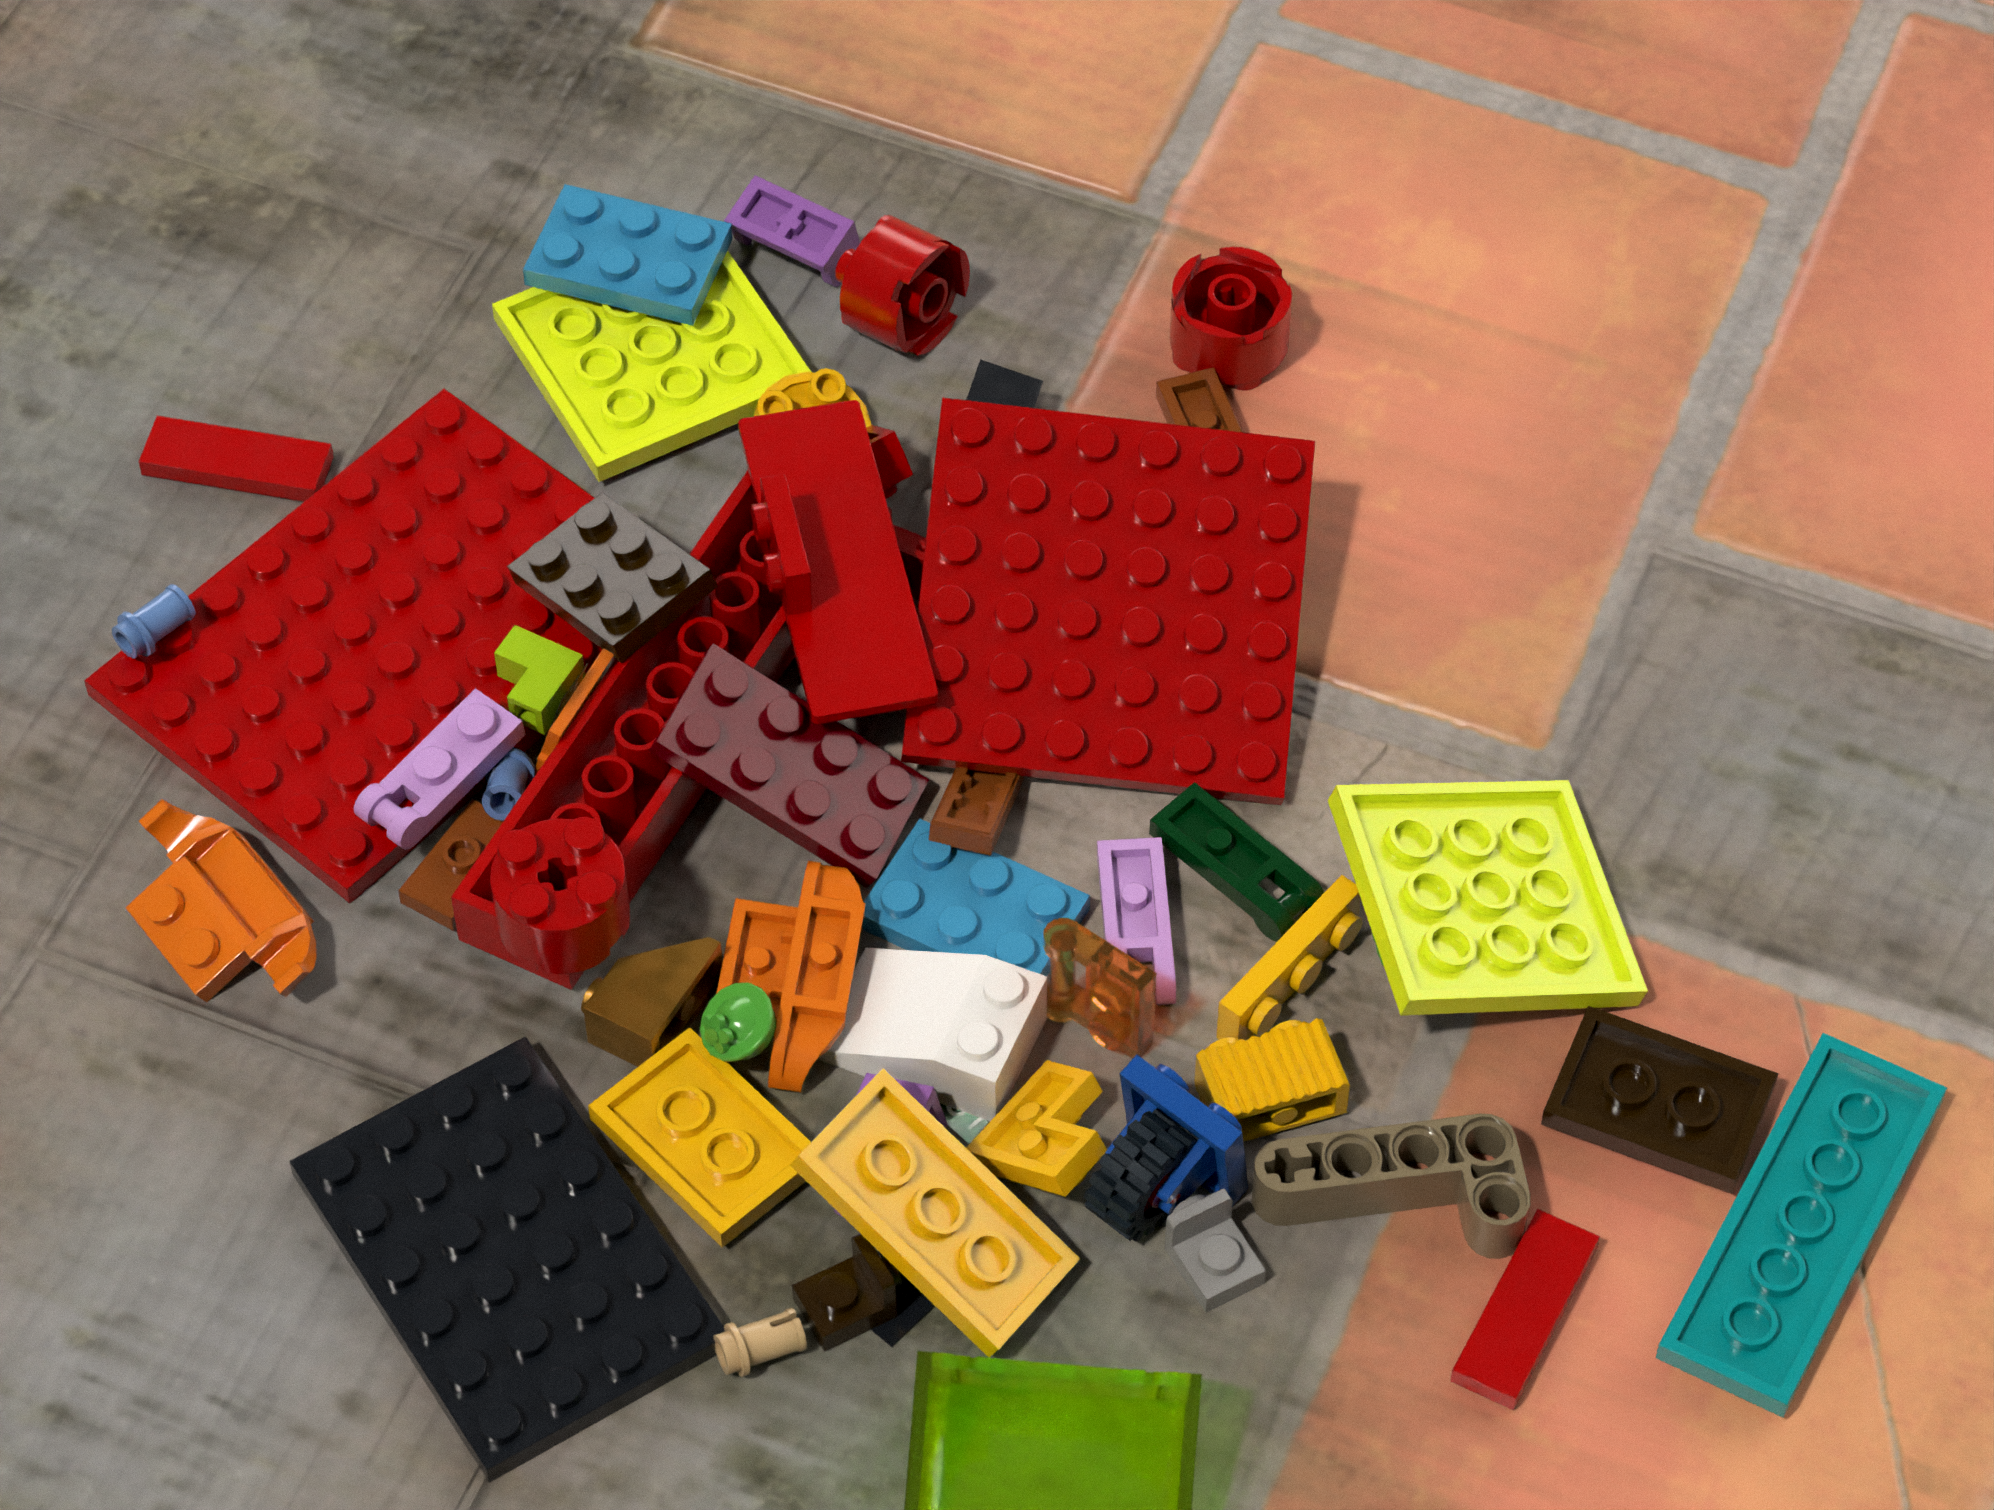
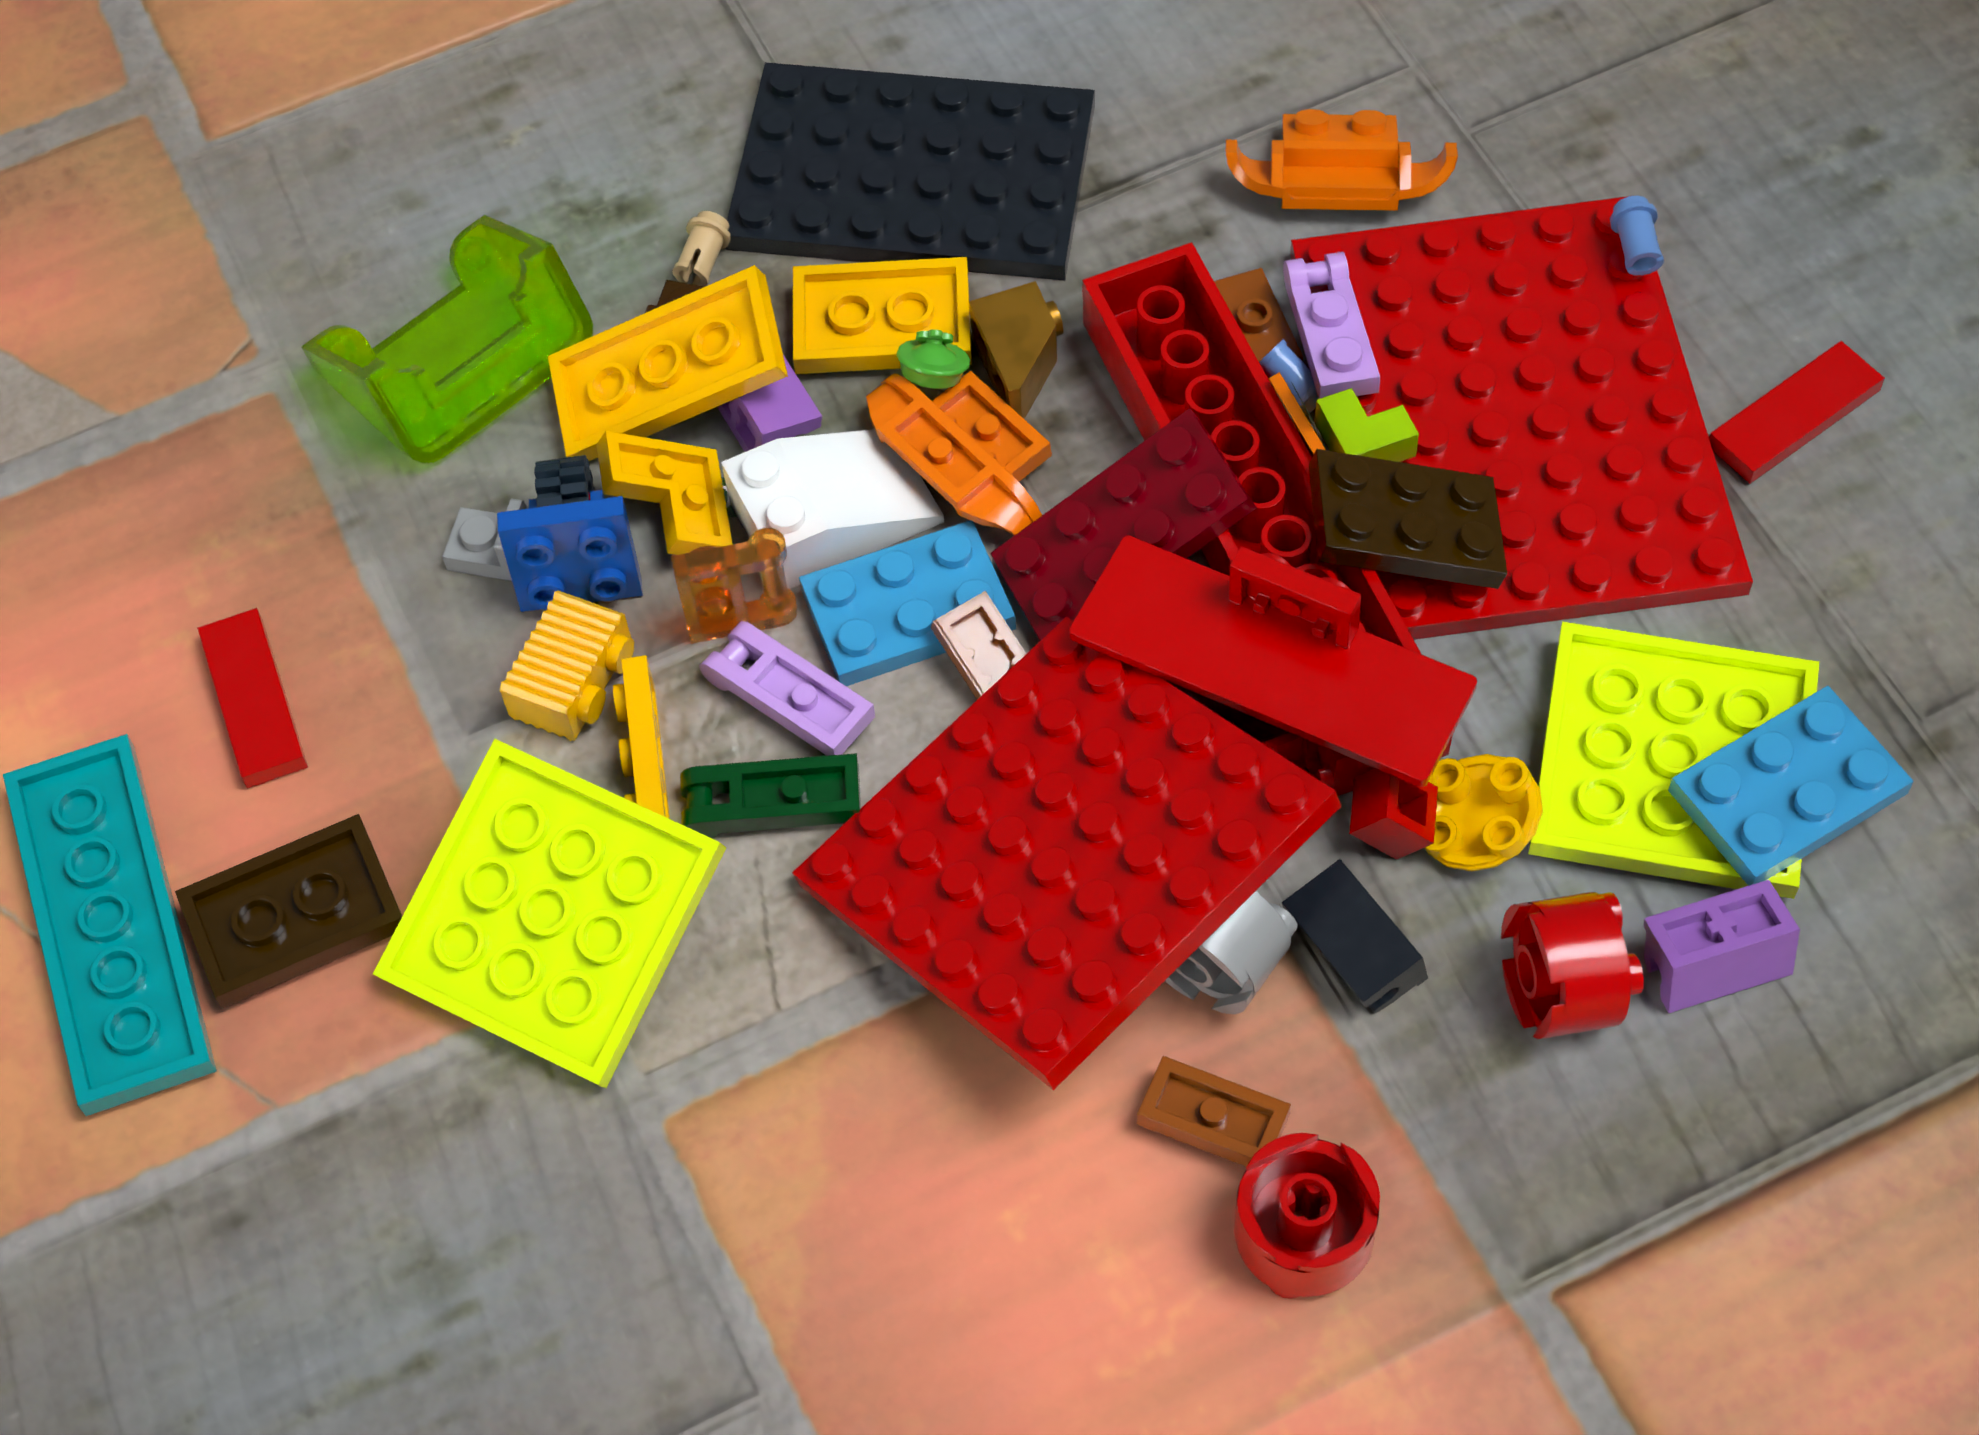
camera: 135 degrees right, 5 degrees up
red brick [490,817,630,974] -> none
dark tan beam [1252,1114,1530,1259] -> none

